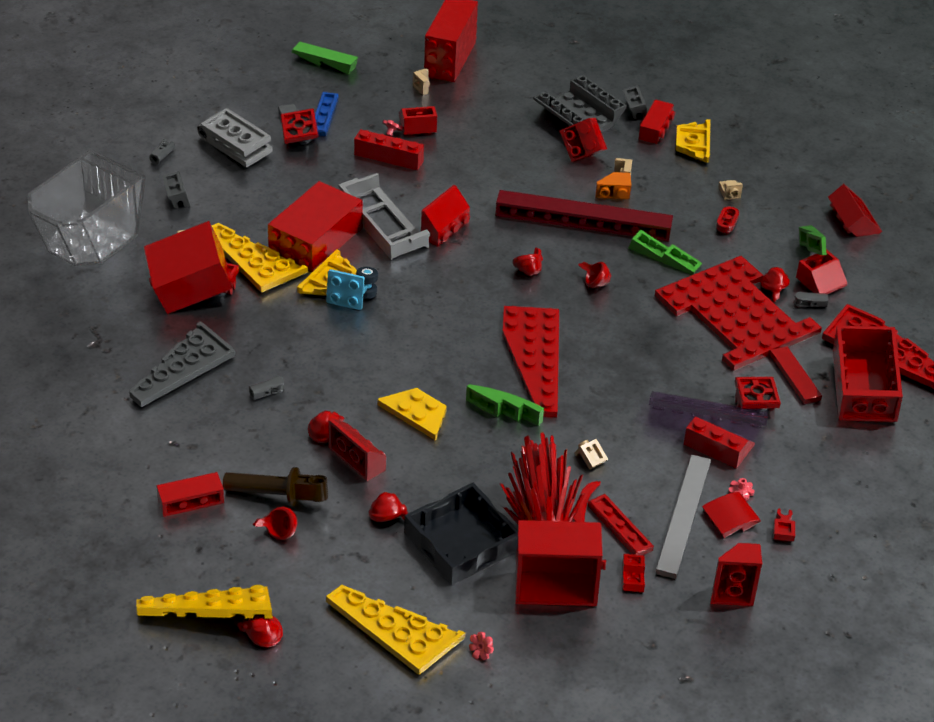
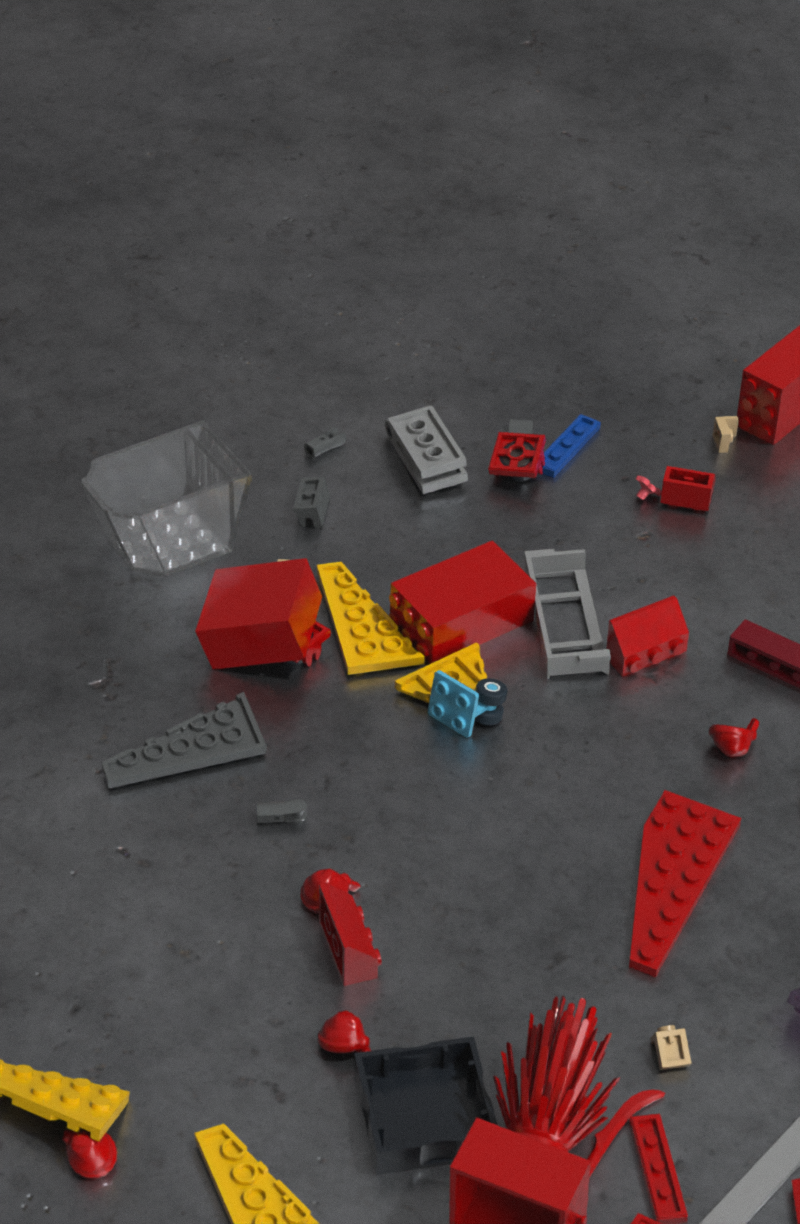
camera: 25 degrees right, 0 degrees up
red brick [156,472,224,517] -> none
dark brown piece [223,467,328,506] -> none
red hat [253,506,298,540] -> none
bright green slope [292,42,358,75] -> none
red brick [354,129,424,171] -> none
yellow wing [377,388,447,440] -> none
bright green slope [466,384,544,426] -> none

